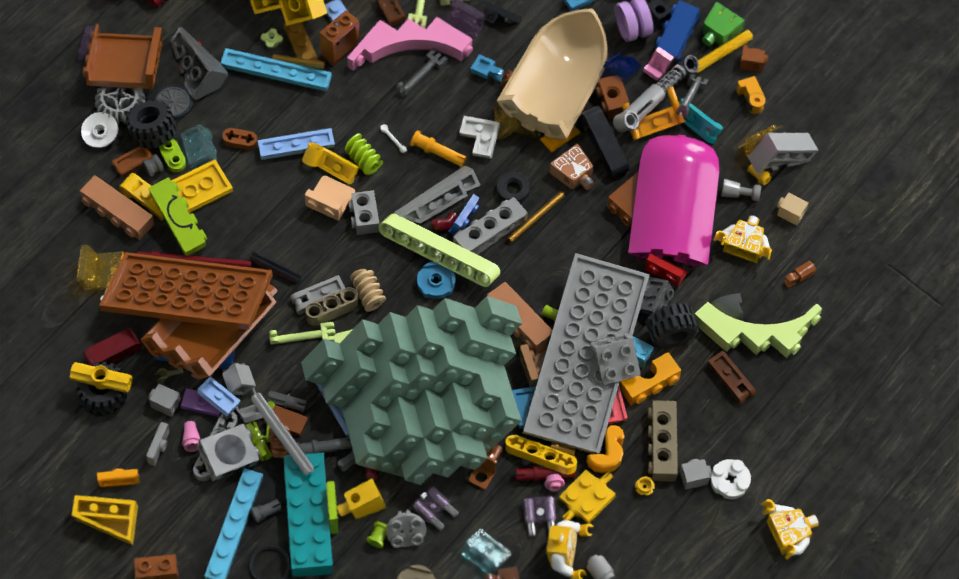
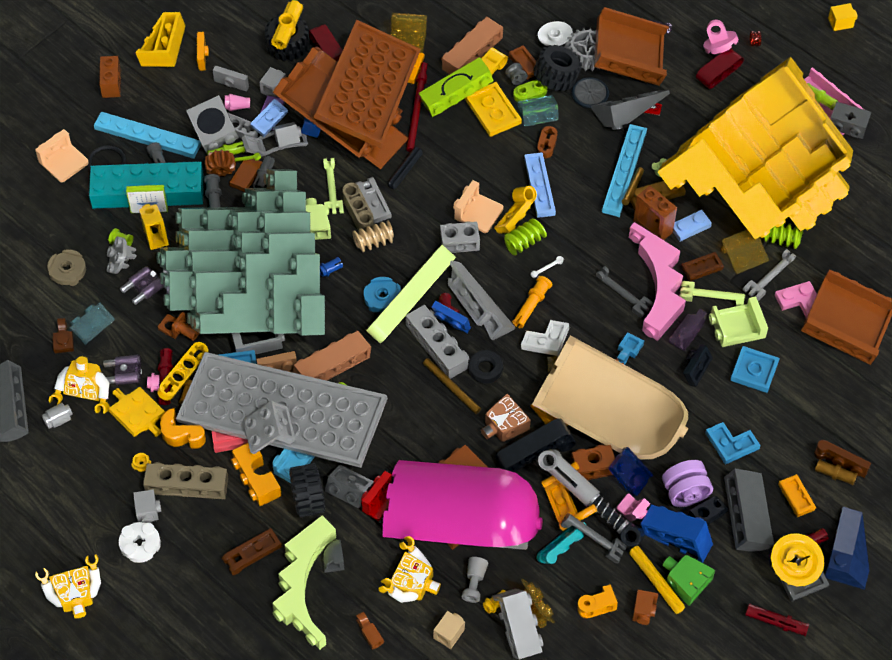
camera: 95 degrees right, 5 degrees down
light grey axle [251,393,314,476] -> none

